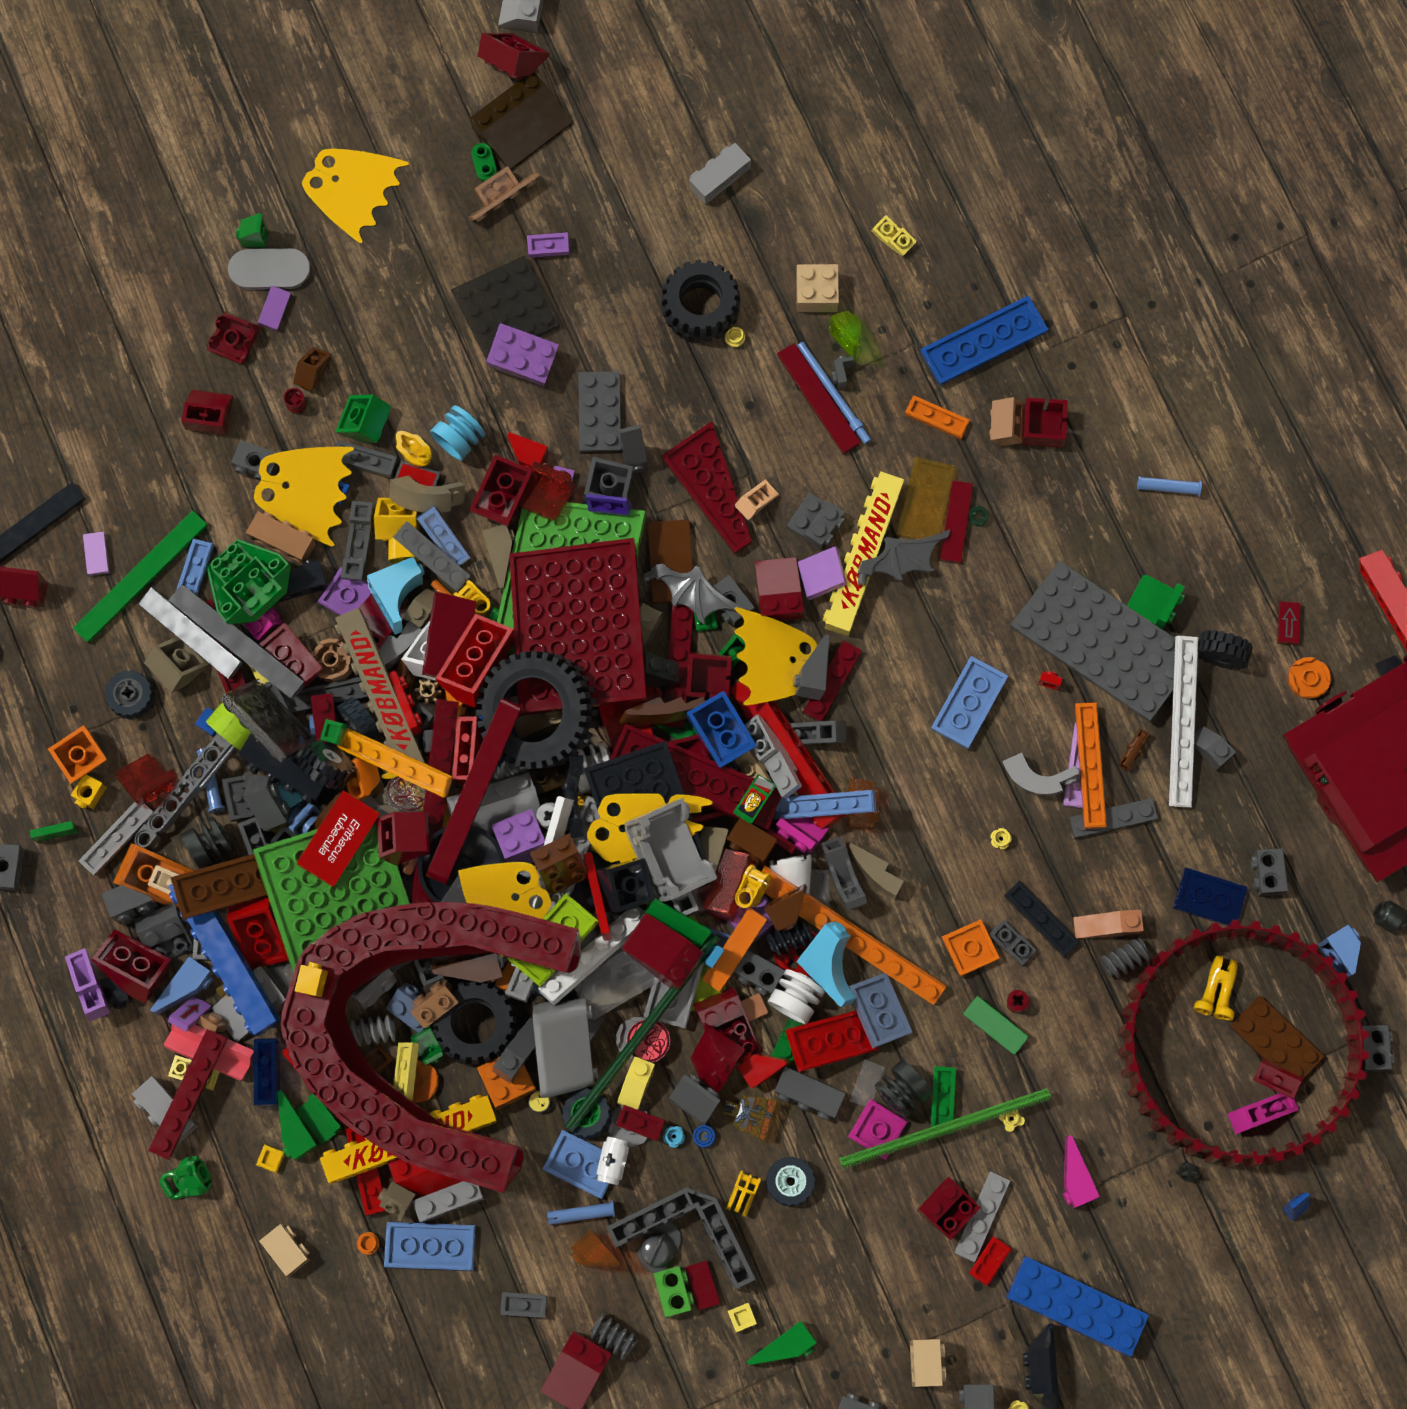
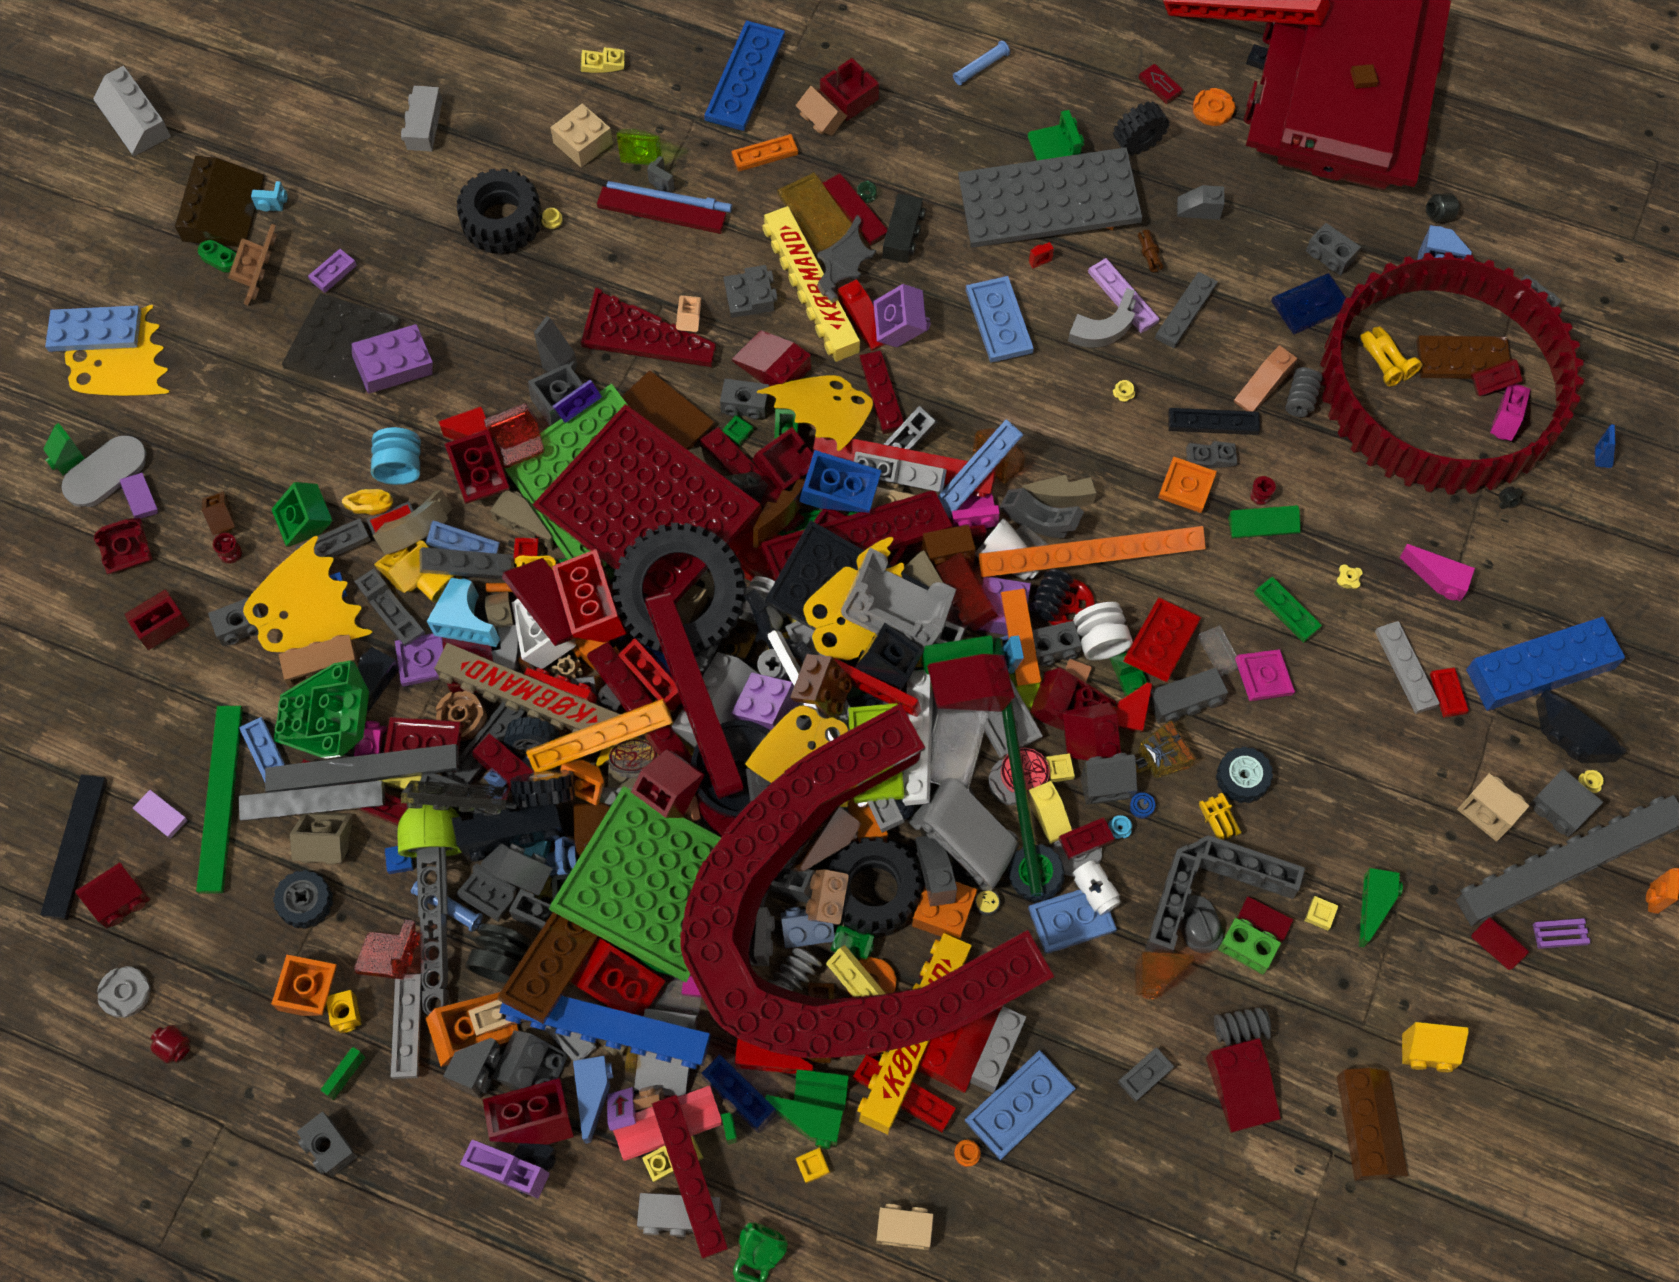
camera: 45 degrees left, 10 degrees down
yellow brick [295,962,328,997] -> none
red tile [296,790,380,887] -> none
green tile [320,719,347,745] -> none
dark tan brick [378,1182,416,1222] -> none
dark red slope [477,33,550,79] -> none
medium blue pin [547,1200,615,1226] -> none
dark grey plate [578,371,621,453] -> none
dark grey animal [643,564,747,625] -> none
slope [733,774,776,824] -> none
yellow piece [735,865,772,908] -> none
reddish brown slope [765,884,807,931] -> none
dark grey slope [793,634,829,700] -> none
medium azure arch [797,921,856,1007] -> none
medium lavender tile [798,546,847,600] -> none
bright green axle [839,1088,1051,1170] -> none
sand blue plate [849,973,912,1049] -> none
pearl dark grey wheel [874,1059,933,1119] -> none
dark red slope [916,1176,981,1240] -> none
orange tile [1075,703,1107,829] -> none
white tile [1169,636,1198,808] -> none
none -> medium blue plate [45,306,141,352]
none -> medium azure bracket [251,181,287,211]
none -> red plate [514,538,539,563]
none -> green tile [721,1112,738,1145]
none -> red slope [838,279,885,351]
none -> medium lavender brick [873,284,931,347]
none -> pearl dark grey brick [882,193,926,263]
none -> light yellow plate [1046,753,1074,782]

